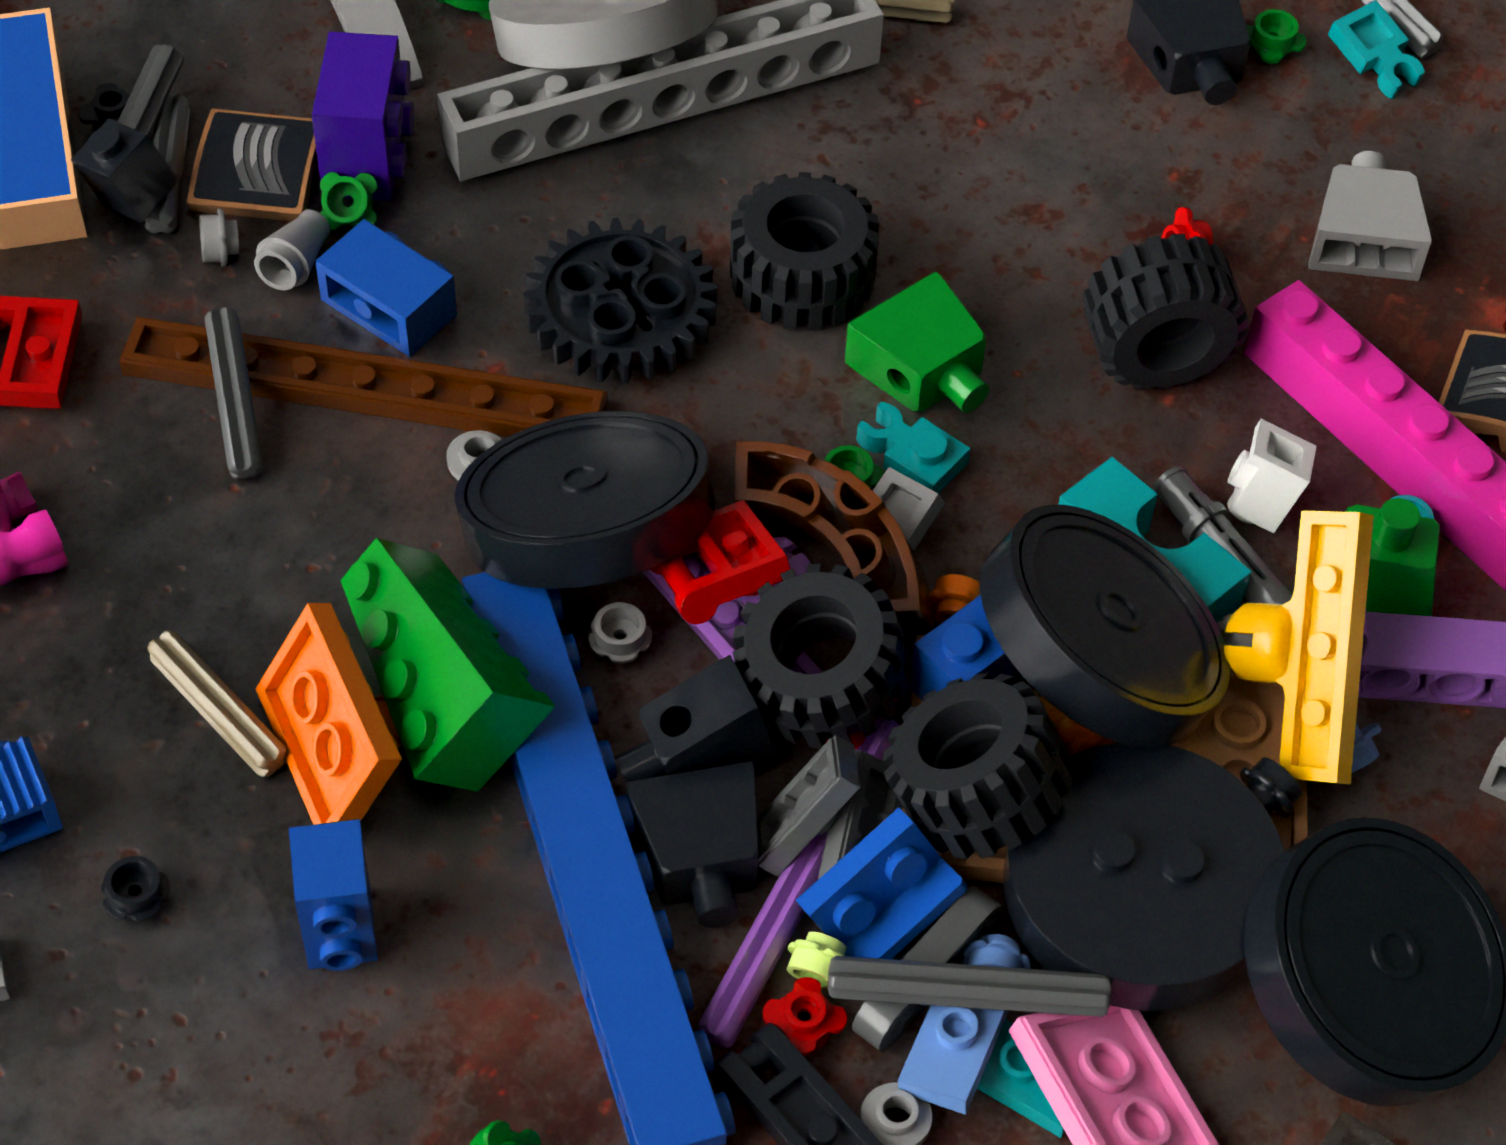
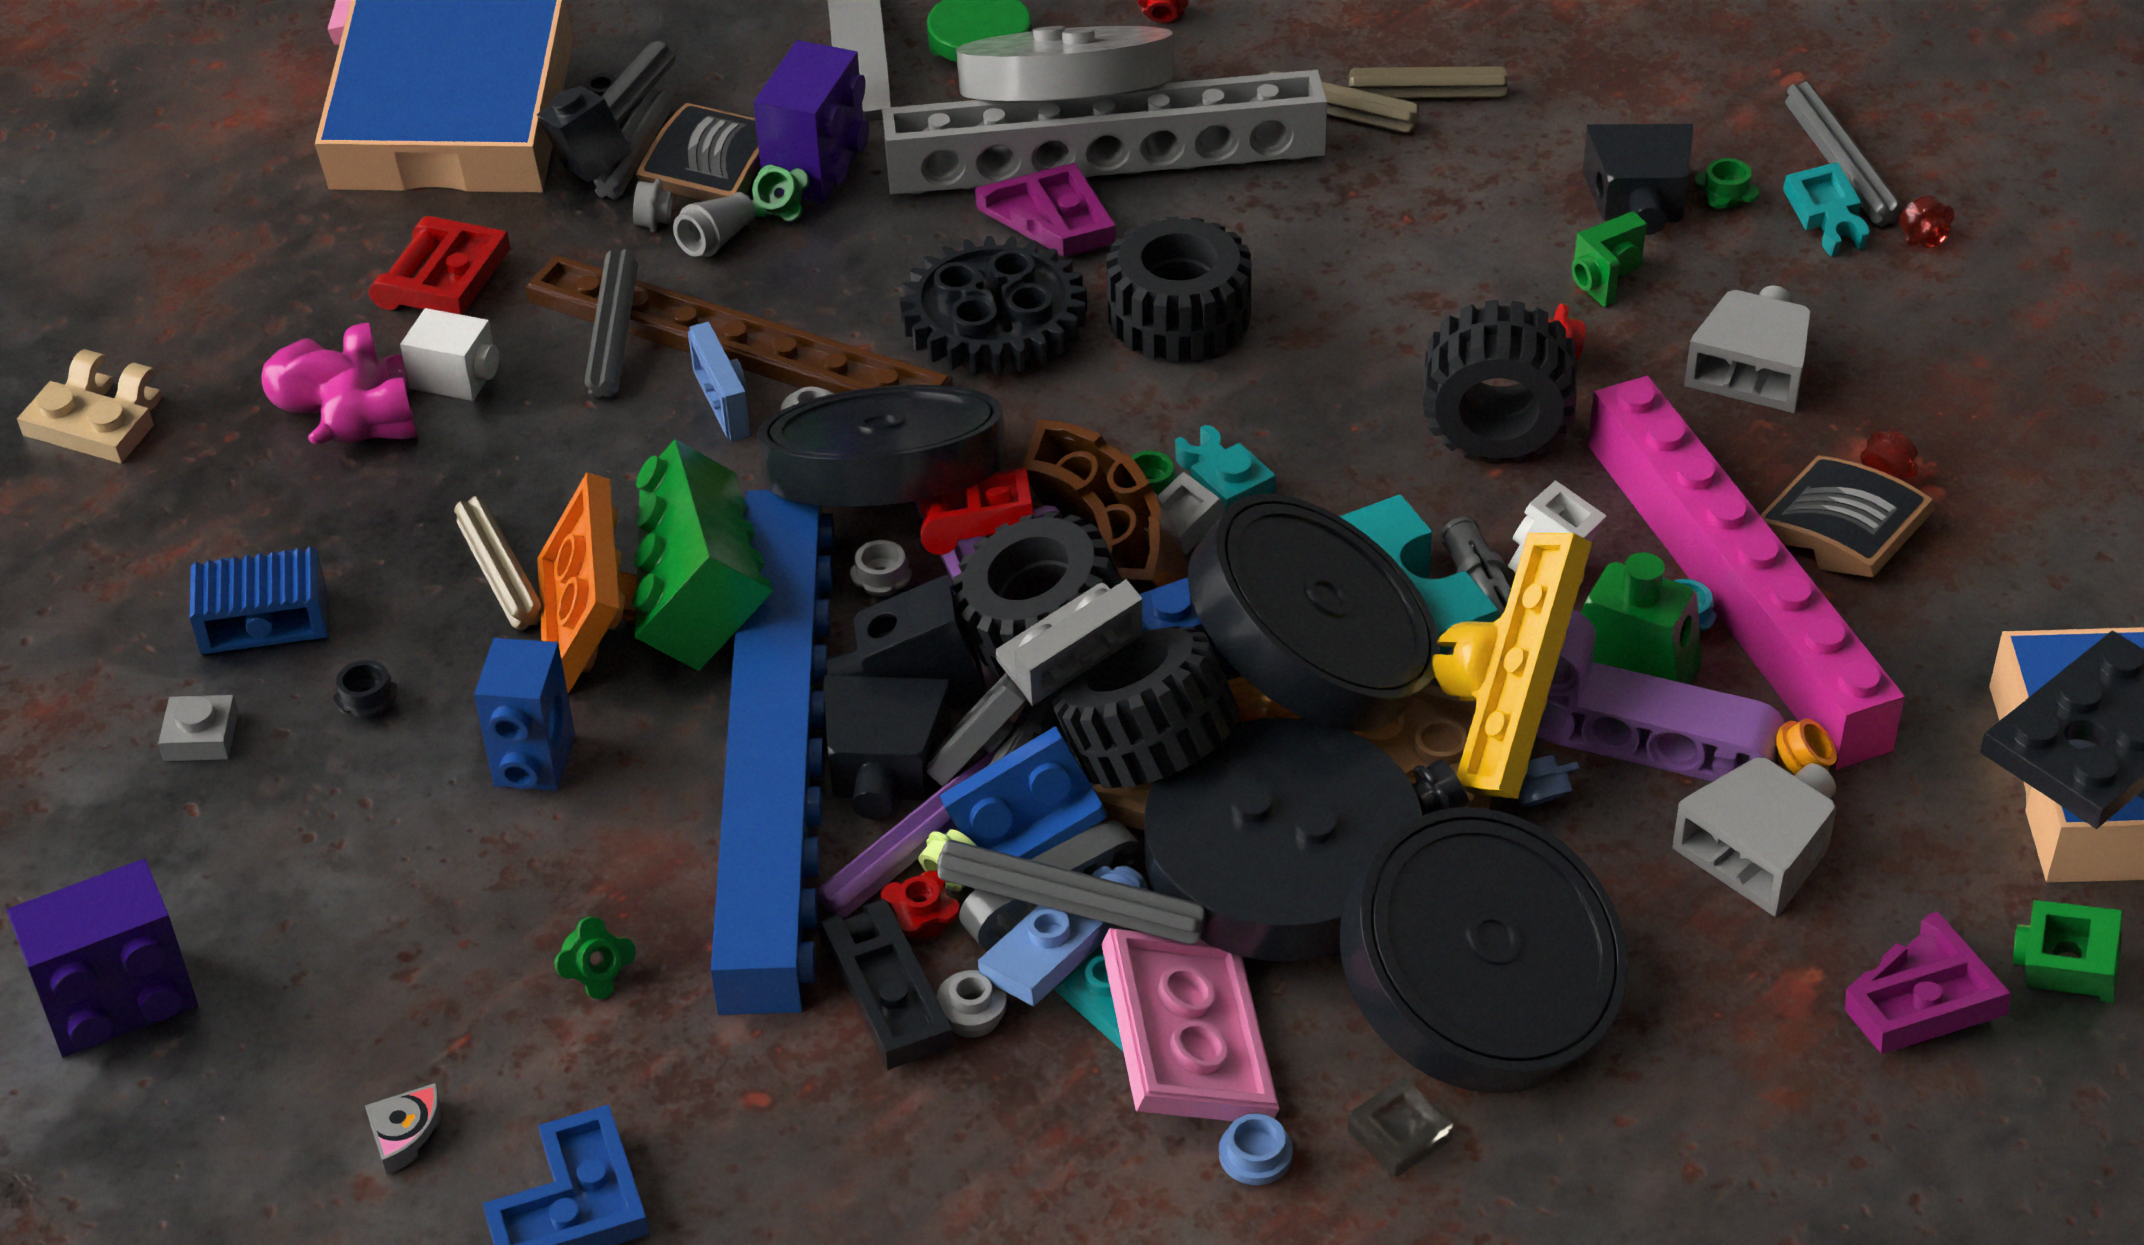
camera: 20 degrees right, 10 degrees down
blue brick [315,219,457,357] -> none
green torso [845,271,990,413] -> none
none -> white brick [400,308,499,401]
none -> medium blue plate [688,321,751,442]
none -> magenta wing [975,163,1116,257]
none -> light grey bracket [996,579,1143,706]
none -> green bracket [1572,211,1647,307]
none -> clear red plate [1899,195,1955,248]

